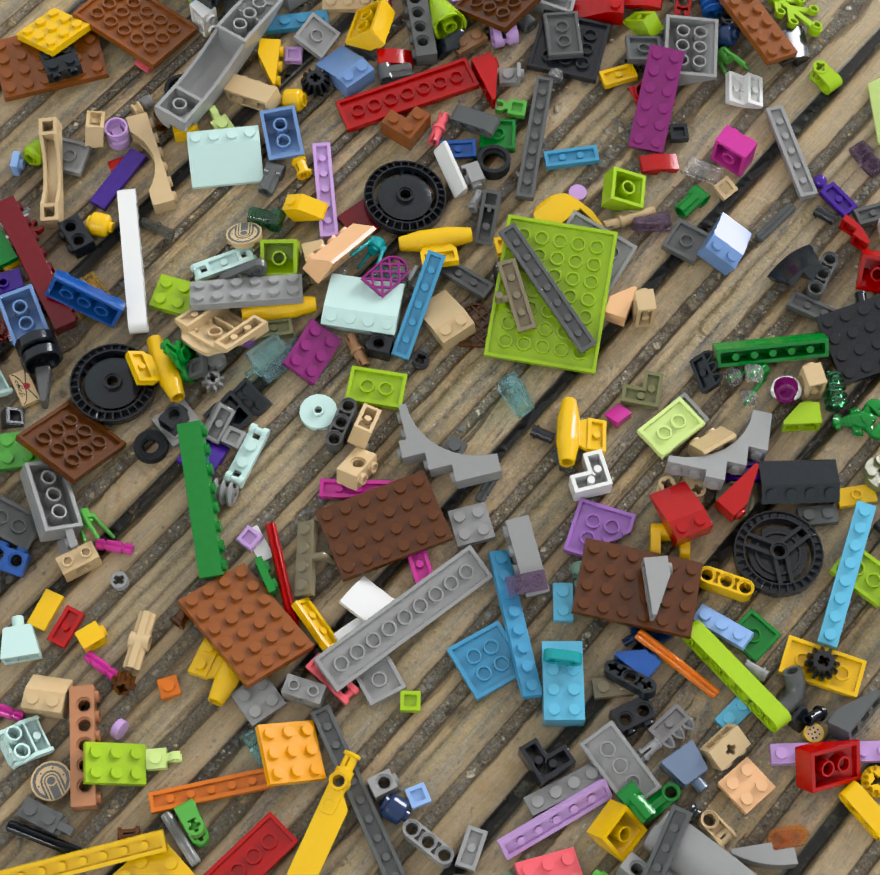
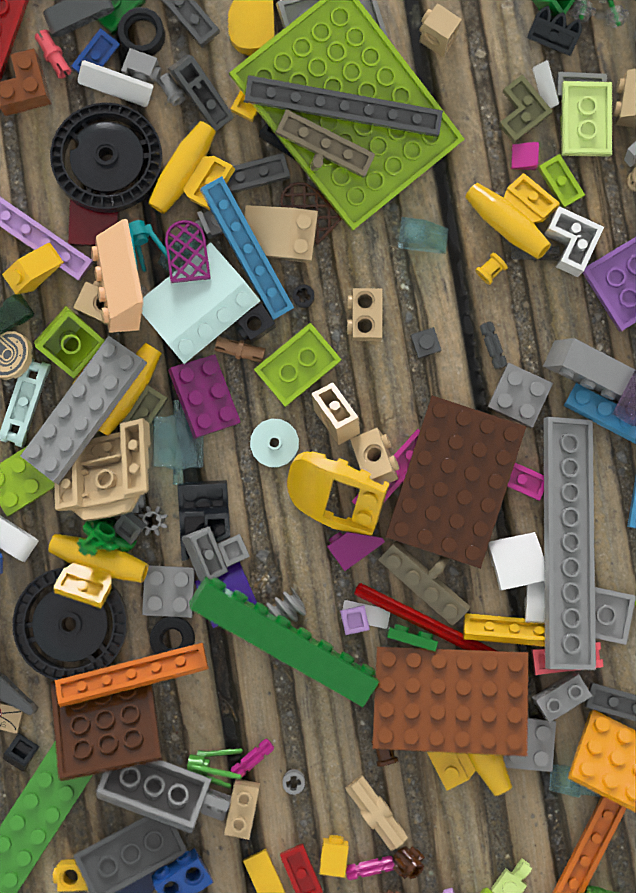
camera: 50 degrees left, 20 degrees up
orange plate [157,674,182,701] -> none
black brick [158,402,190,436] -> none
dark grey beam [219,258,267,279] -> none
light aqua plate [223,423,270,489] -> none
dark grey beam [325,397,357,453] -> none
light grey arch [396,403,503,489] -> none
black pin [530,424,555,445] -> none
light nougat slope [604,286,637,327] -> none
none -> orange plate [55,643,209,707]
none -> yellow slope [287,452,389,536]
none -> magenta slope [327,531,385,571]
none -> tan brick [347,288,382,341]
none -> yellow bush [475,252,508,285]
none -> white sticker [533,60,559,108]
none -> lime plate [537,154,585,208]

